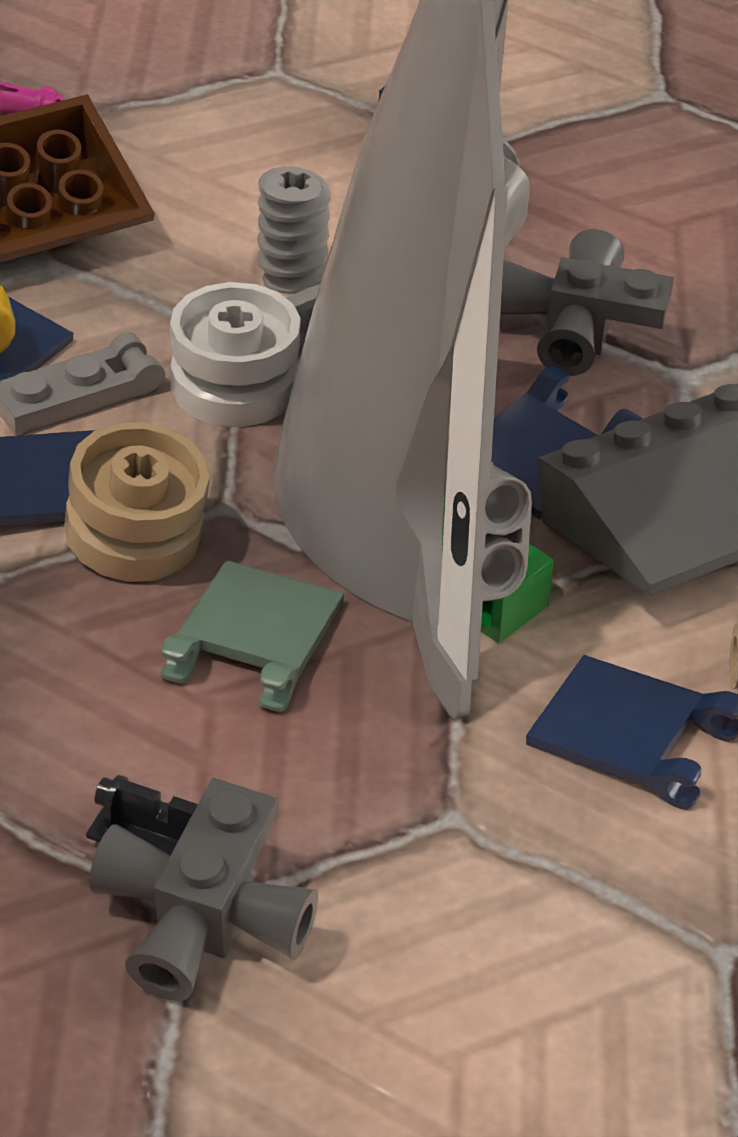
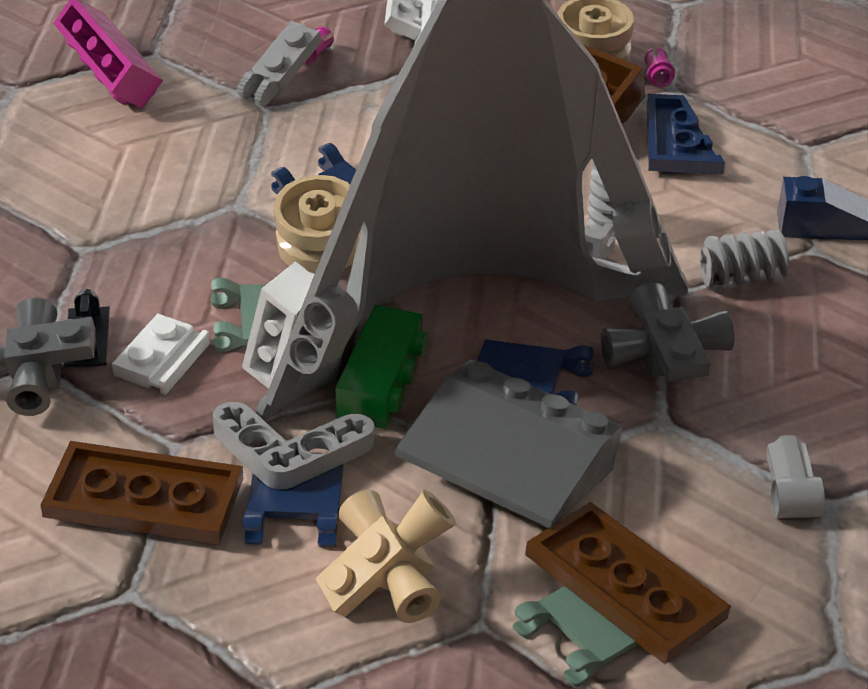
camera: 65 degrees right, 0 degrees up
none -> reddish brown plate [40,441,244,545]
none -> white plate [112,313,210,395]
none -> light grey beam [213,402,374,490]
none -> white brick [242,261,315,389]
none -> dark blue wing [647,94,725,174]

